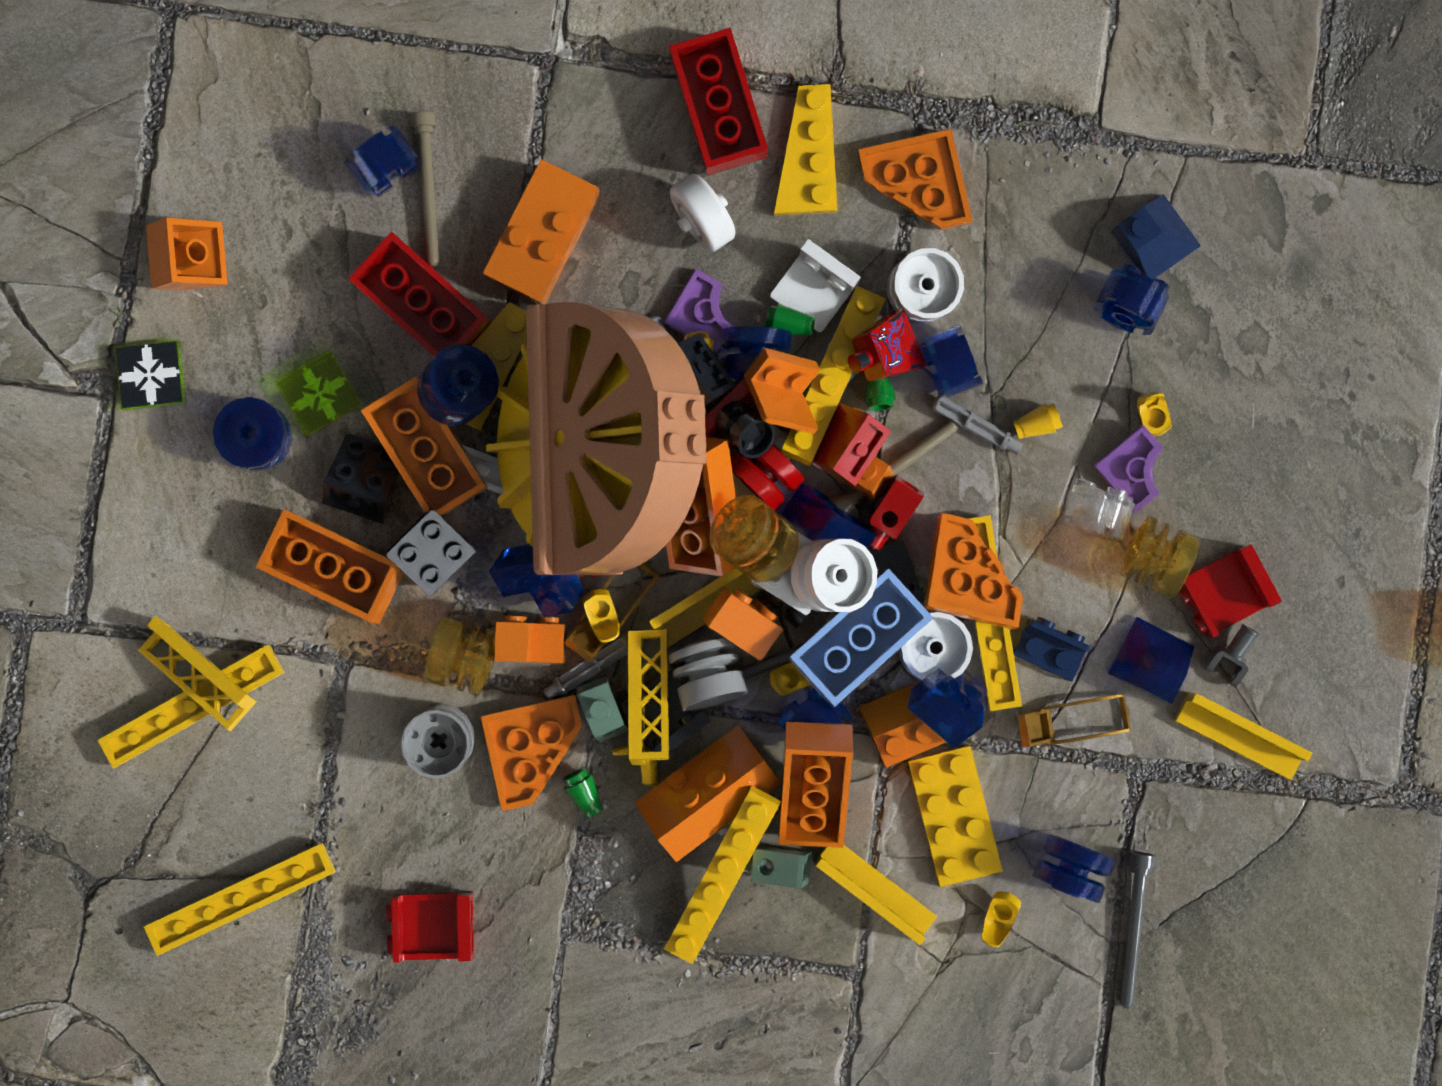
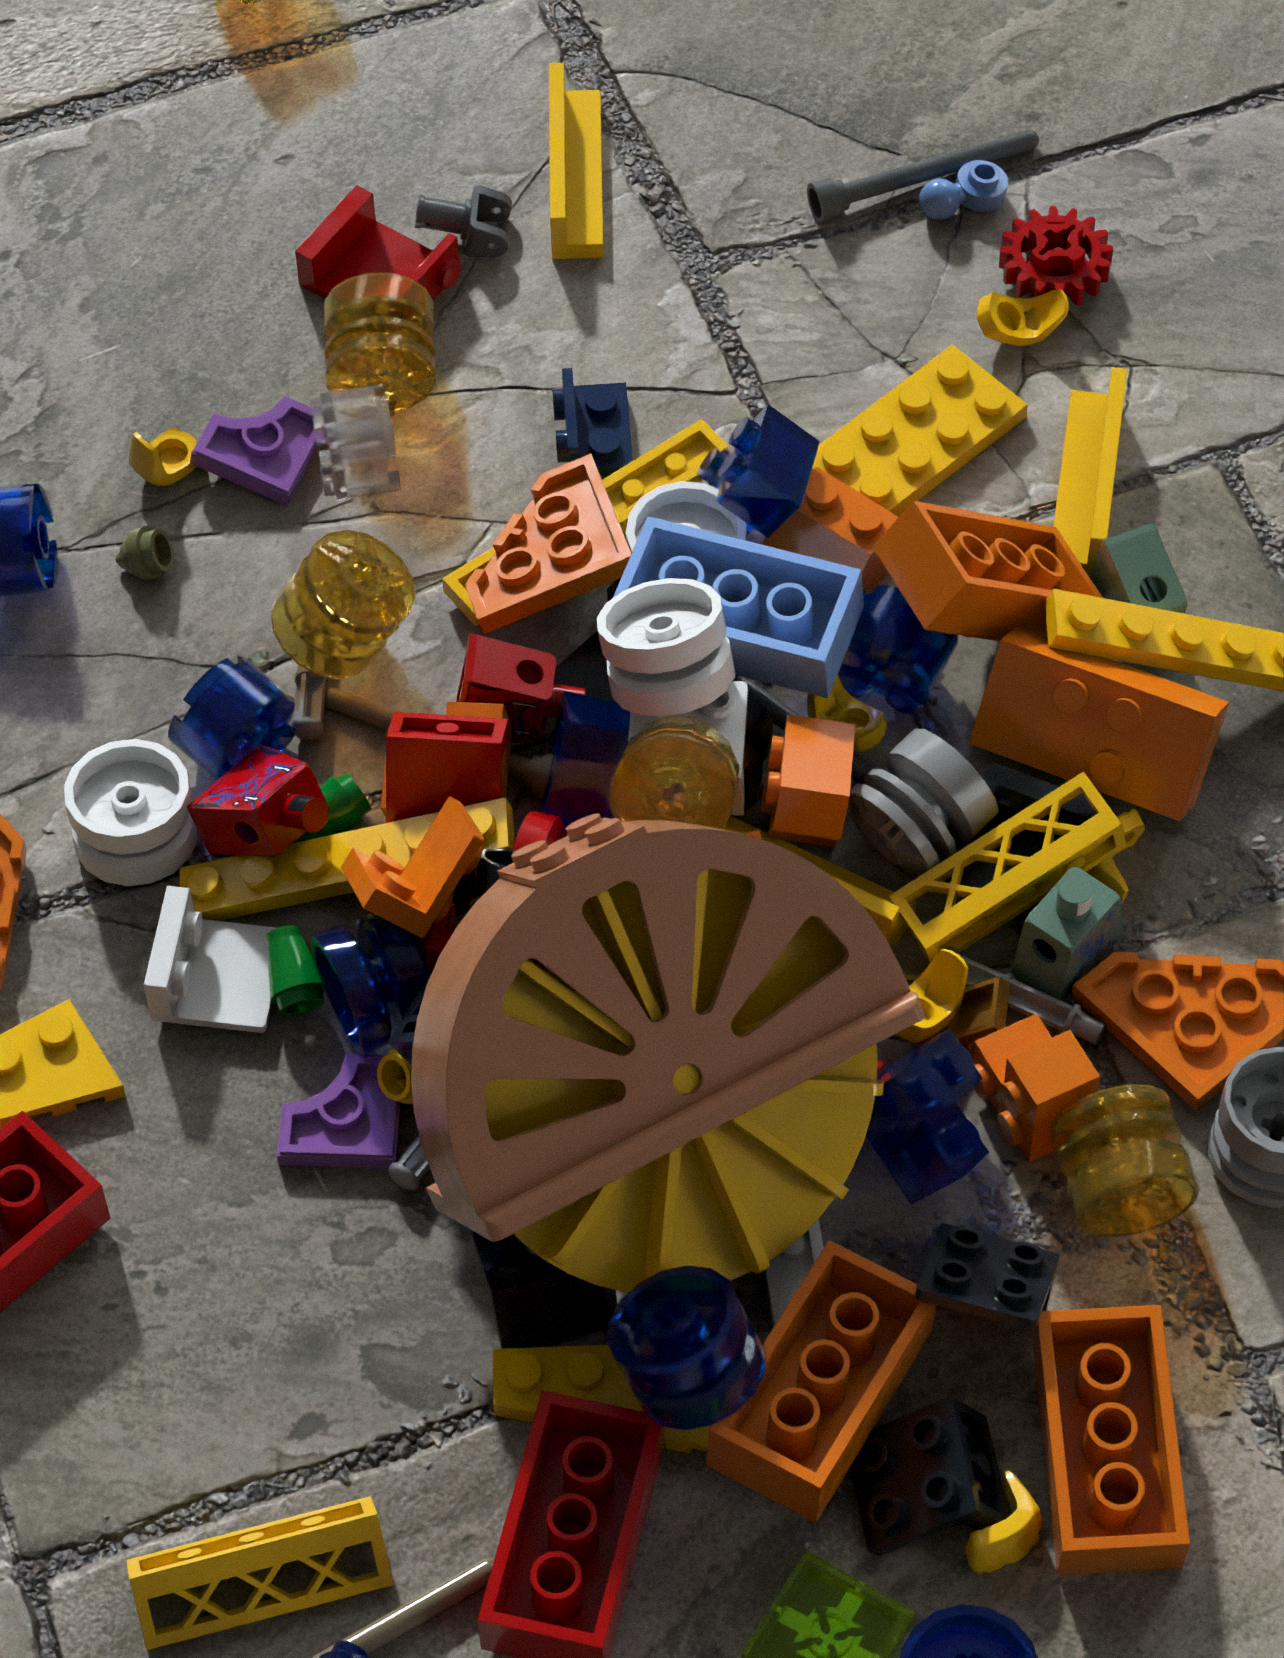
camera: 115 degrees left, 30 degrees down
orange brick [483,159,600,305] -> none
green cone [562,768,603,818] -> none
white wheel [670,174,736,252] -> none
yellow cone [1013,403,1063,439] -> none
pearl gold piece [1017,693,1131,747] -> none
clear blue wheel [1032,833,1116,903] -> none
clear blue slope [1107,617,1195,704] -> none
none -> olive plate [115,526,174,581]
none -> yellow fence [126,1496,394,1650]
none -> clear yellow wheel [271,530,416,679]
none -> medium blue plate [919,160,1008,220]
none -> yellow hair [965,1470,1042,1575]
none -> red gear [999,206,1113,306]

